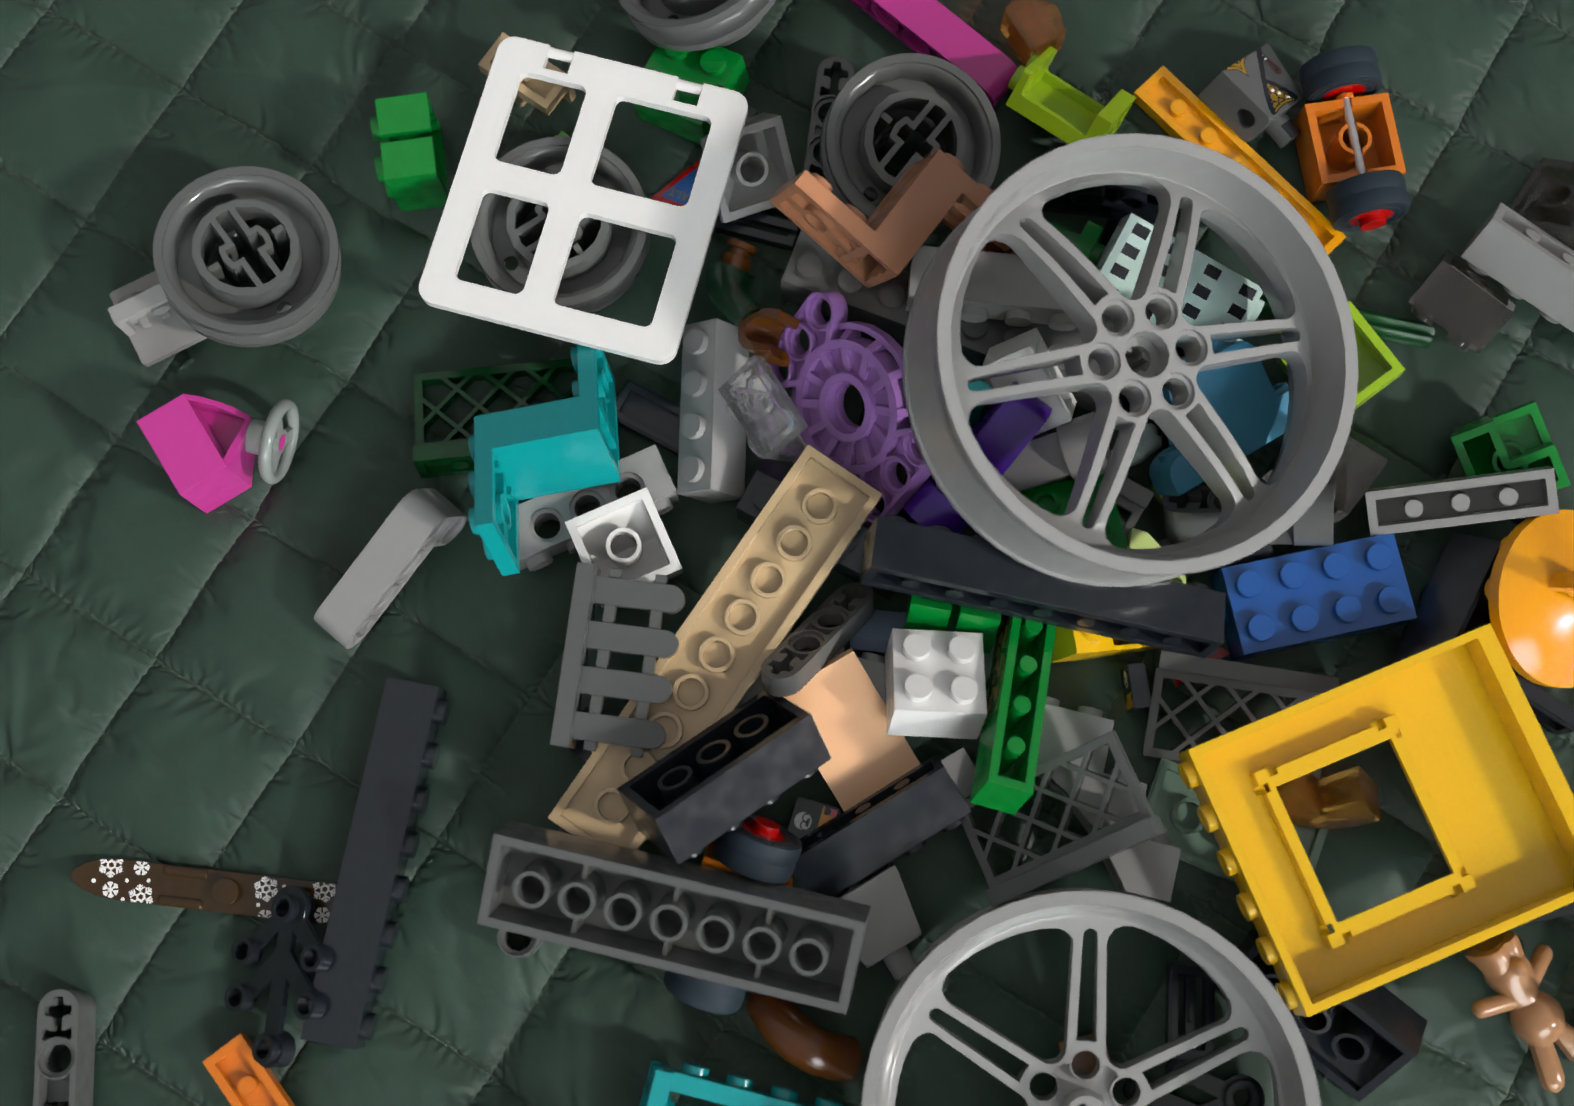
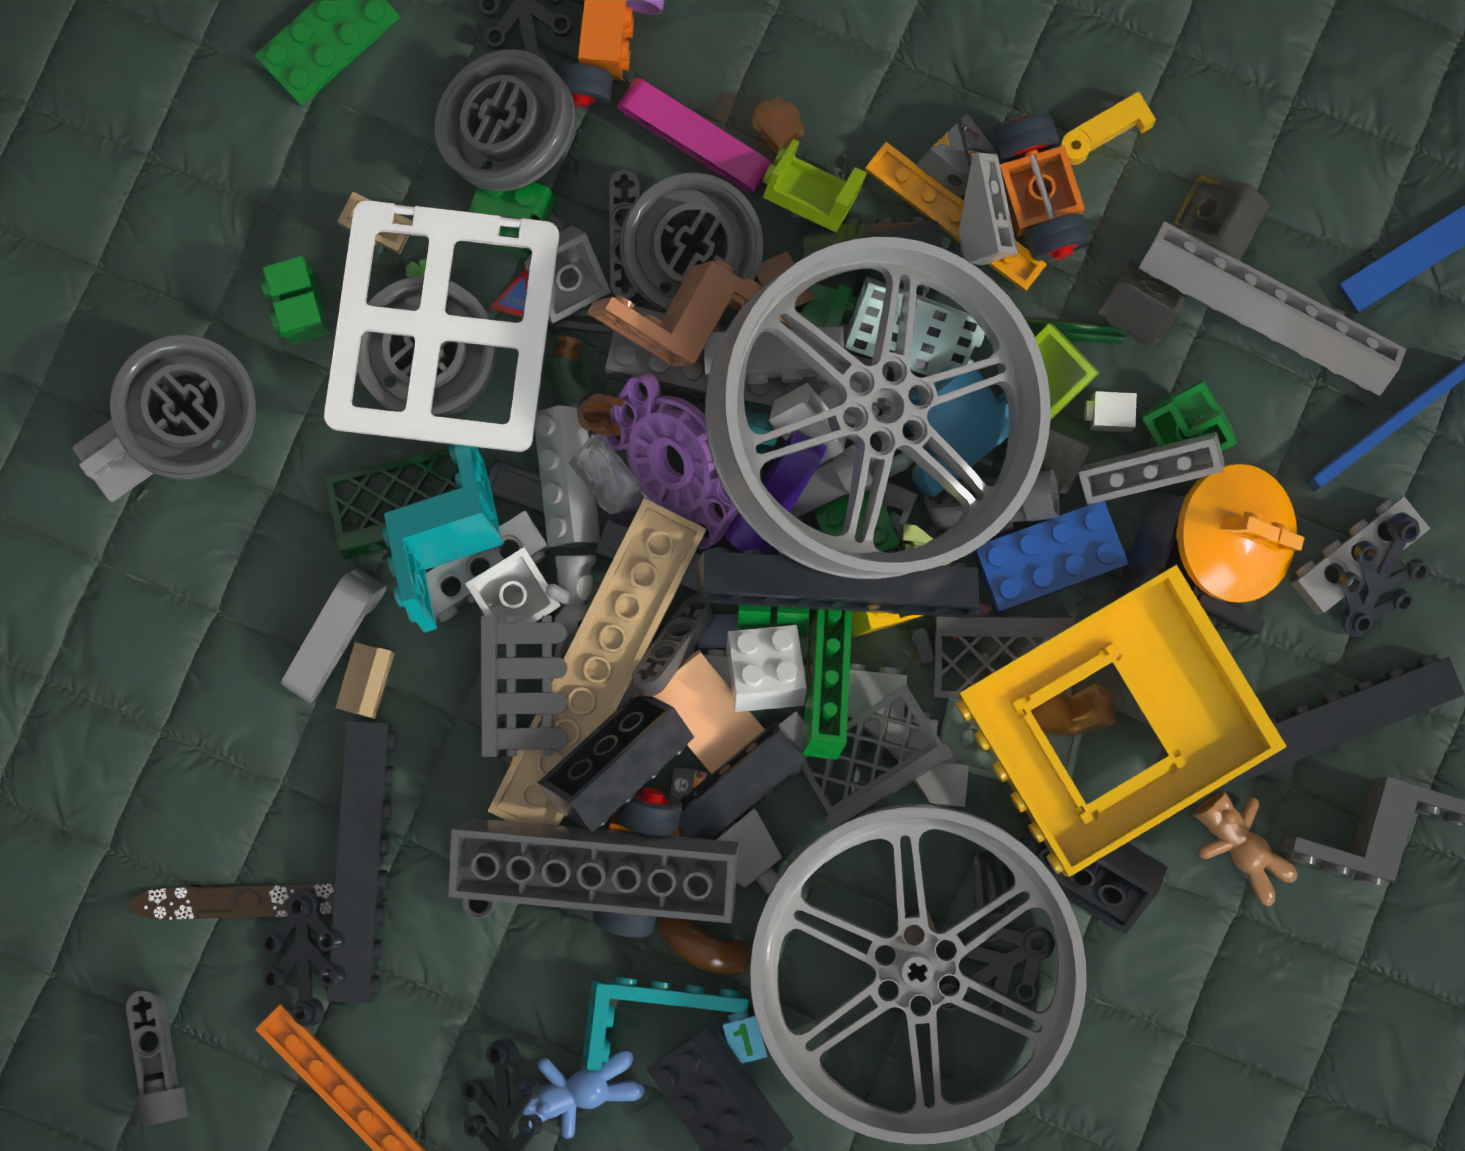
camera: 10 degrees left, 5 degrees up
dark pink piece [136,394,299,514] -> none
none -> tan panel [335,642,395,719]
none -> light grey animal [546,555,602,659]
none -> light grey slope [959,152,1018,265]
none -> yellow leg [1060,91,1156,165]
none -> white brick [1084,391,1137,433]

